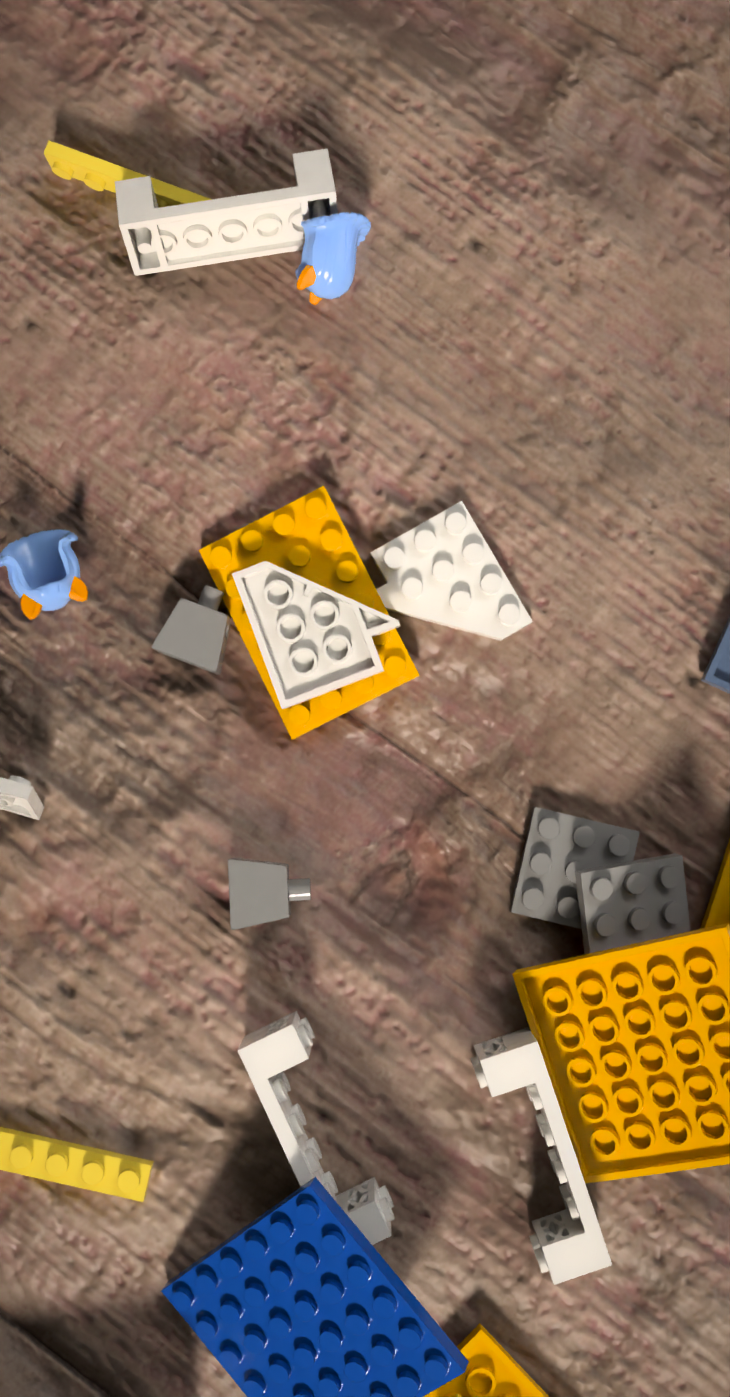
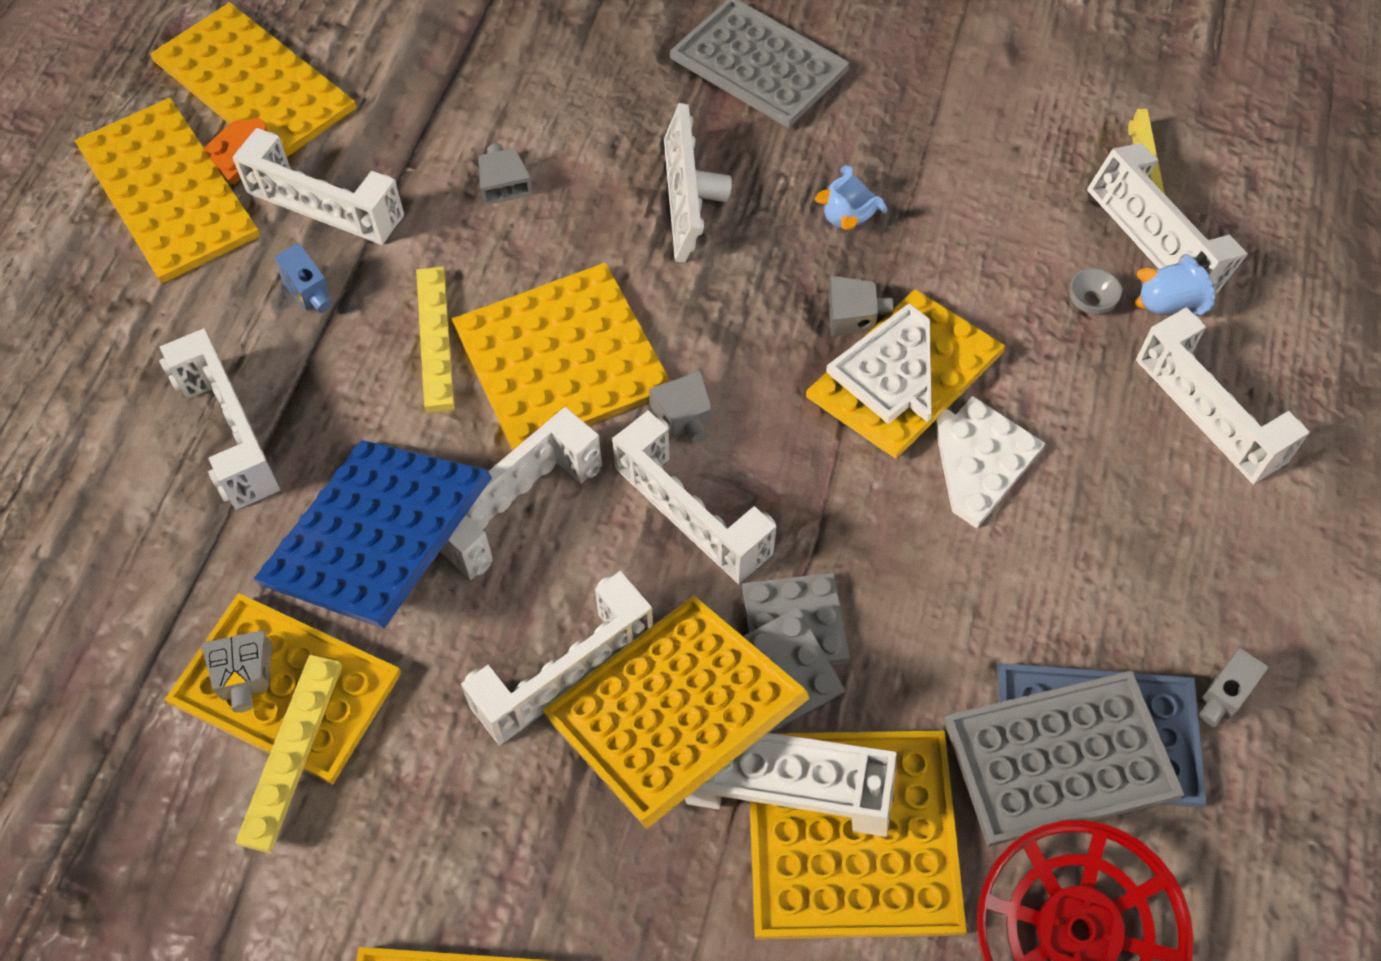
camera: 70 degrees right, 25 degrees down
none -> yellow plate [452,262,670,451]
none -> white plate [612,410,776,584]
none -> light grey piece [1069,268,1122,314]
none -> white plate [1136,307,1310,485]

